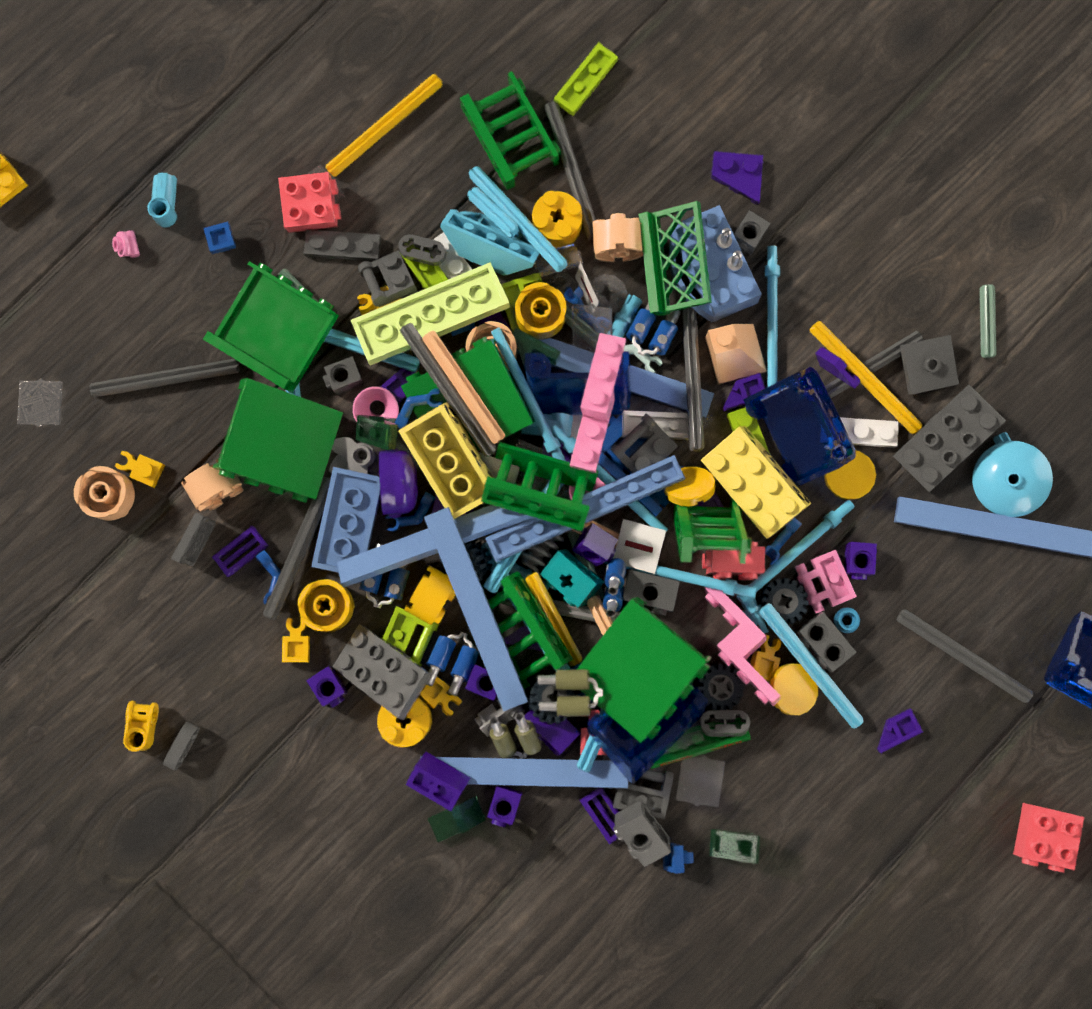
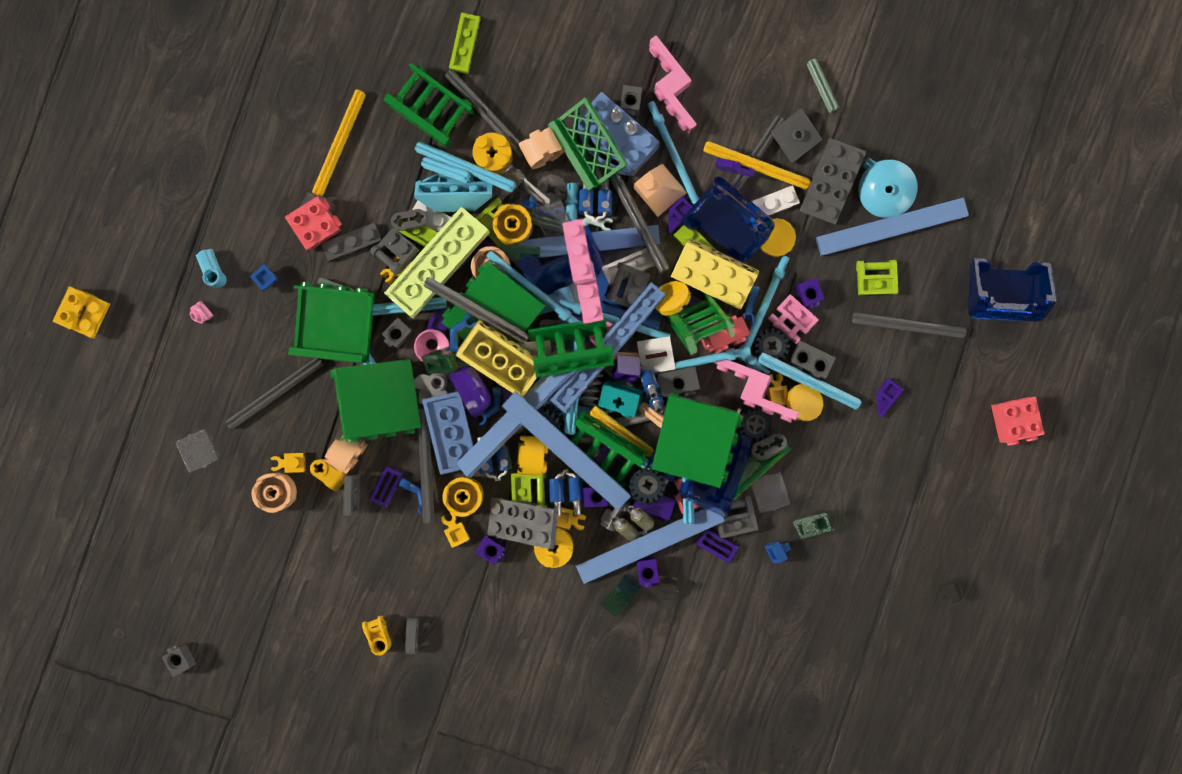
camera: 25 degrees left, 5 degrees up
dark purple hinge [406,752,470,811] -> none
light nougat axle [422,330,505,444] -> none
olive piece [538,670,603,716] -> none
dark grey brick [613,800,671,867] -> none
dark purple wing [711,151,763,204] -> none
dark azure plate [834,608,860,633] -> none
none -> yellow piece [310,459,348,492]
none -> bright pink bracket [649,36,697,134]
none -> lime plate [856,260,898,295]

